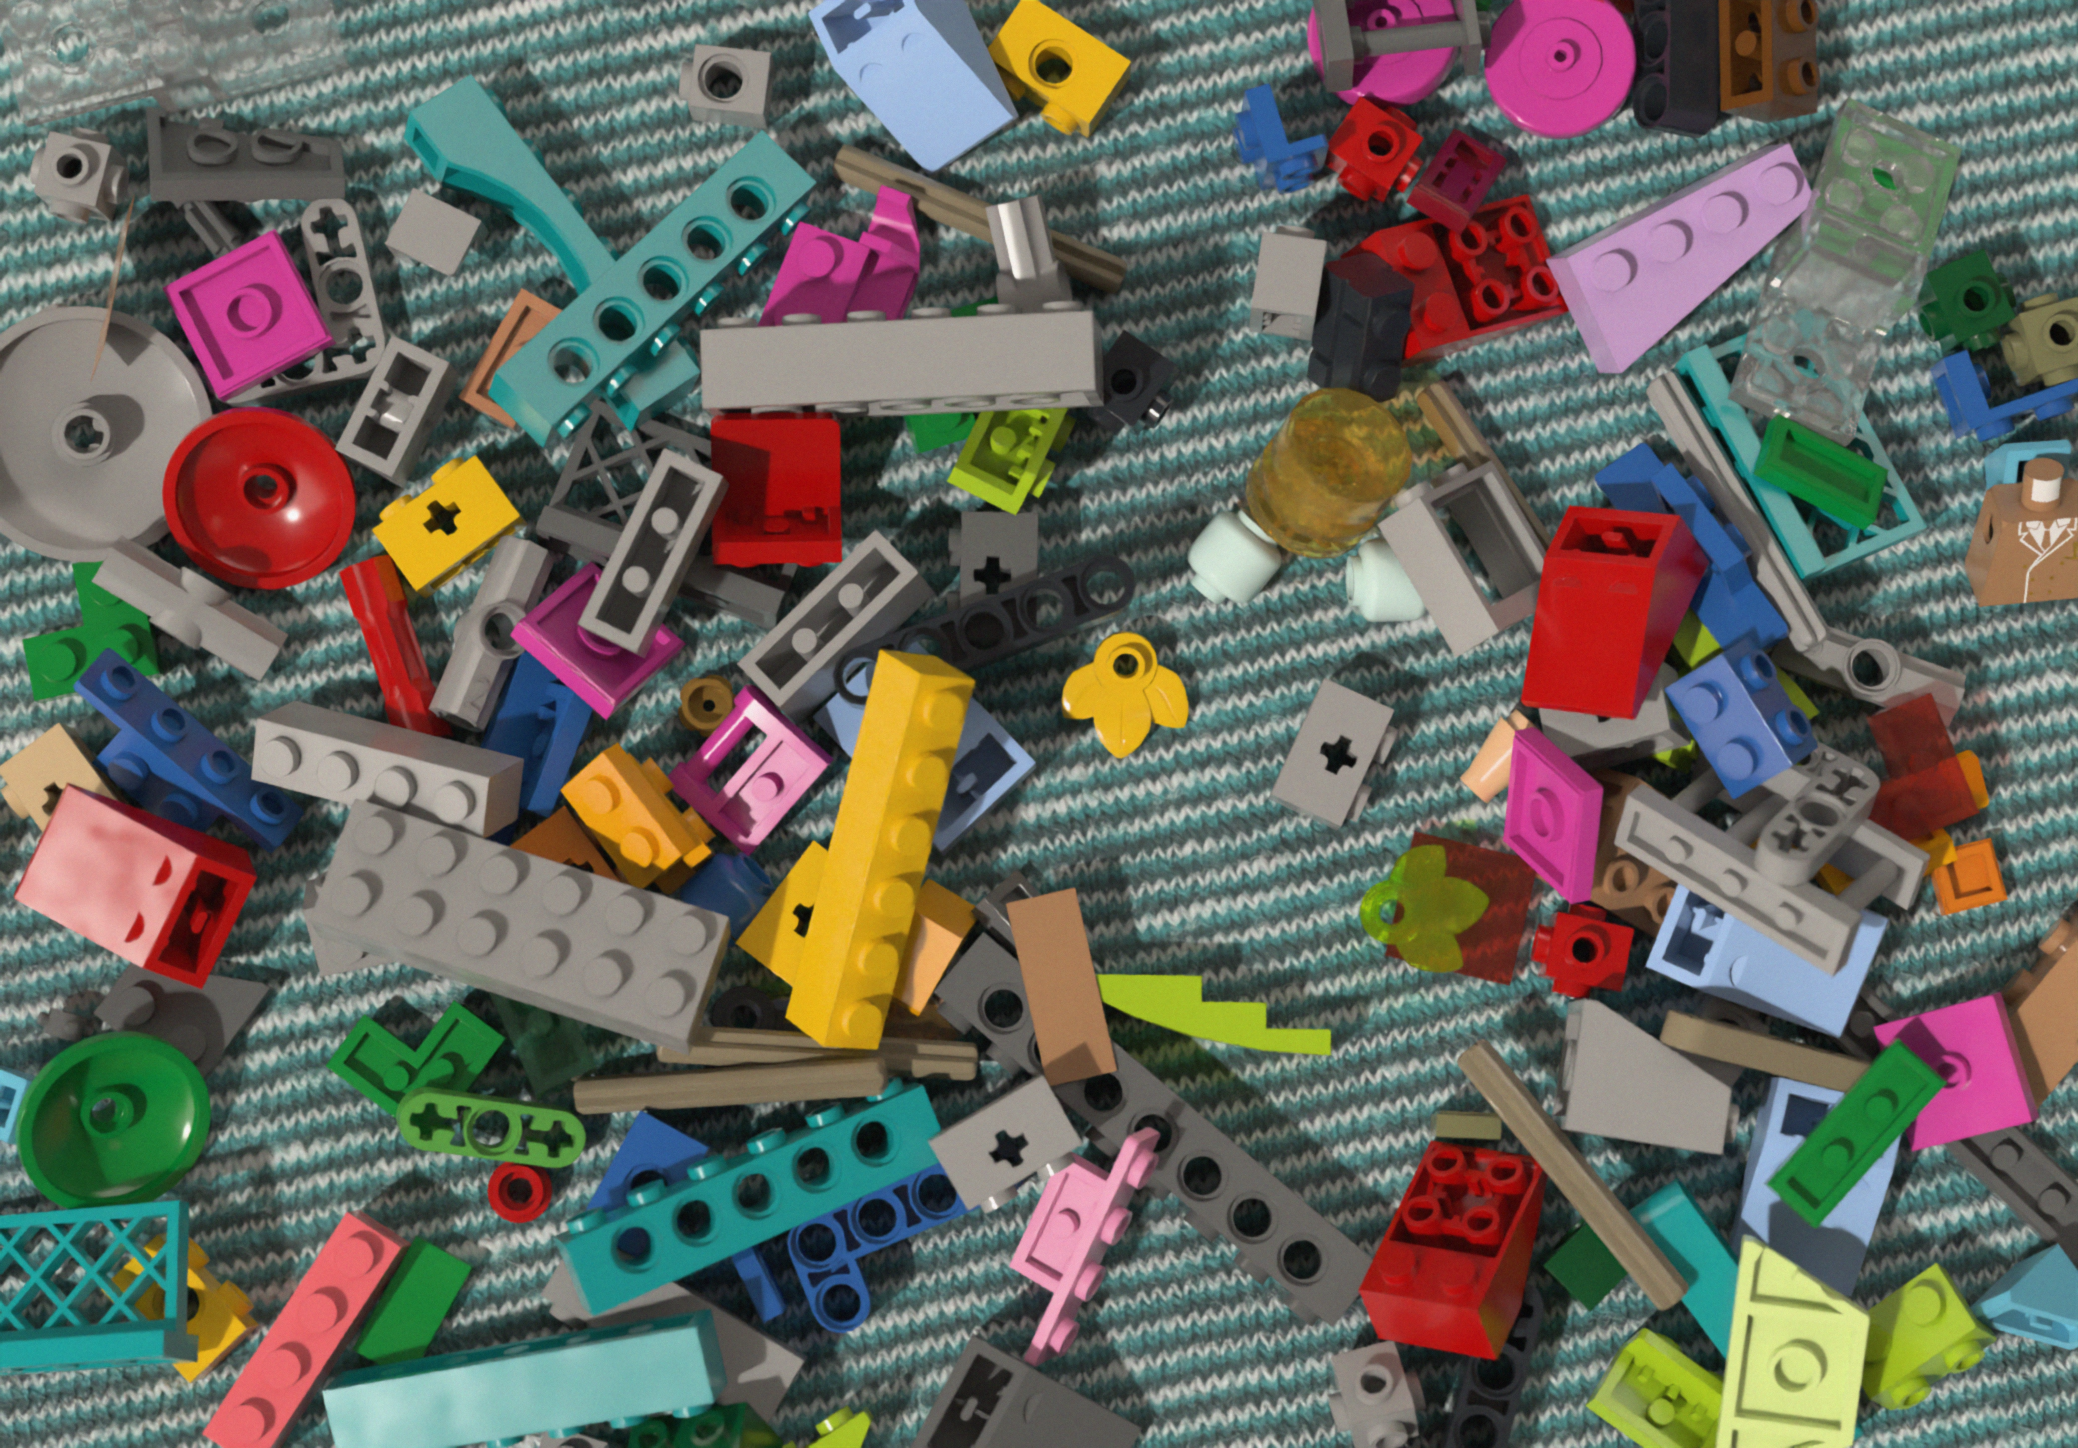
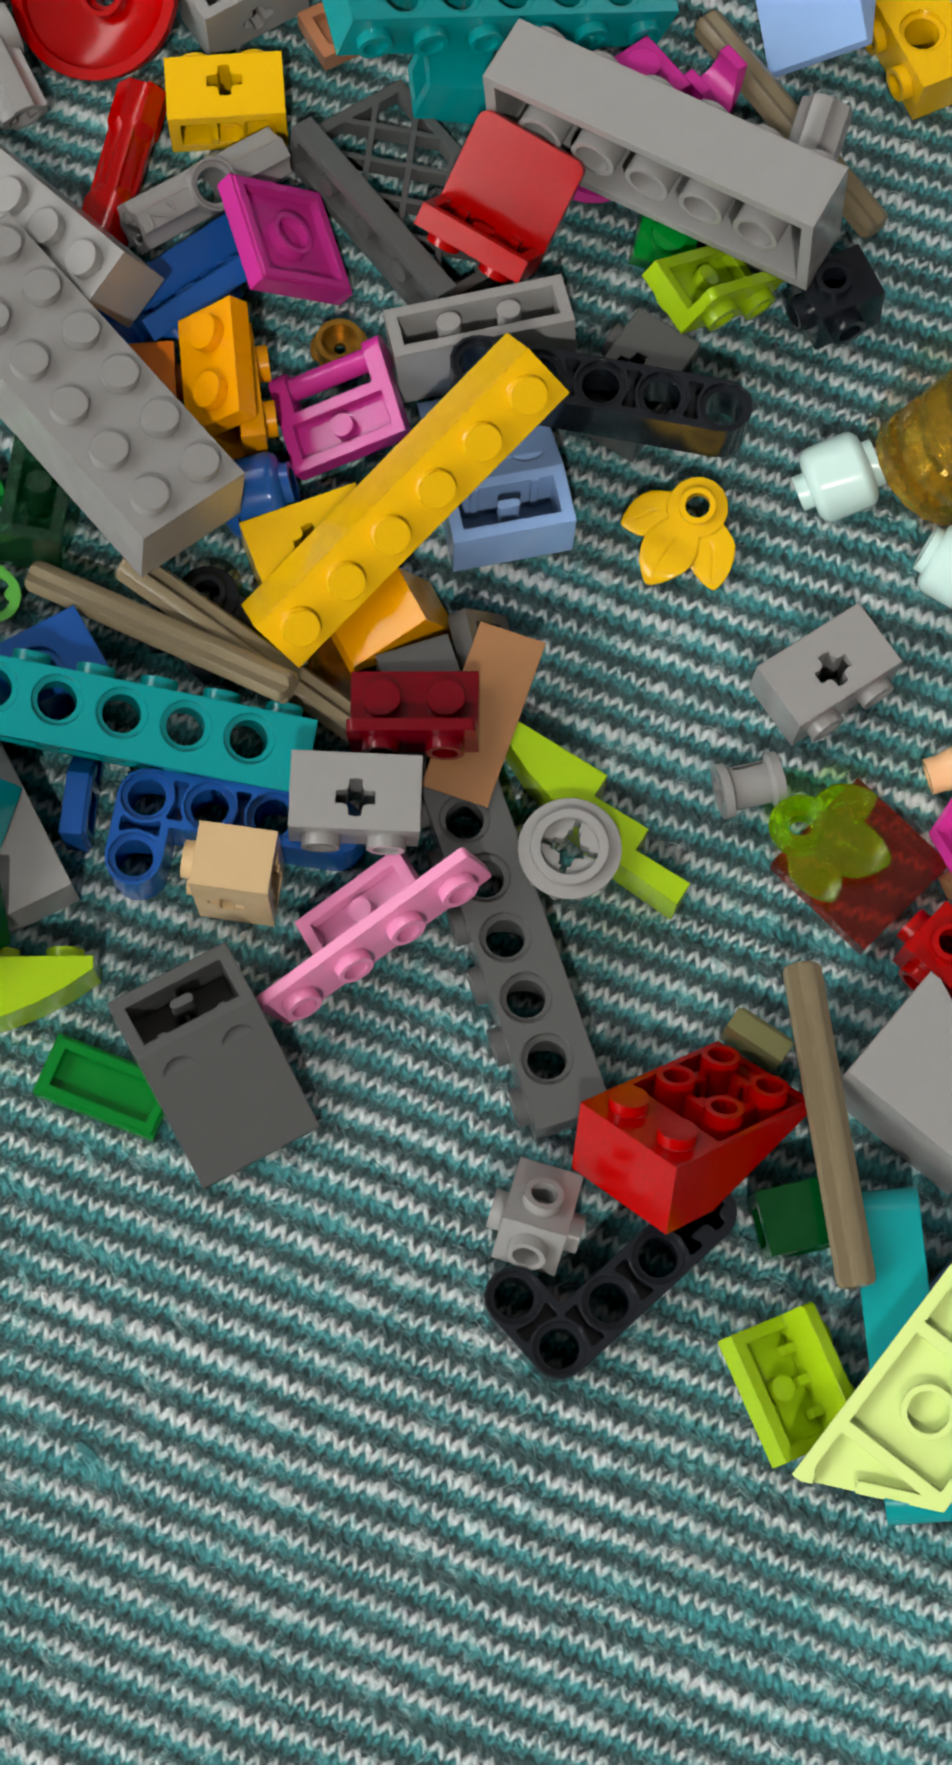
camera: 25 degrees right, 10 degrees down
light grey brick [578,448,730,658] -> none
none -> tan brick [180,820,285,927]
none -> dark red bracket [346,671,480,760]
none -> light grey gear [518,798,622,901]
none -> light grey bush [711,751,788,820]

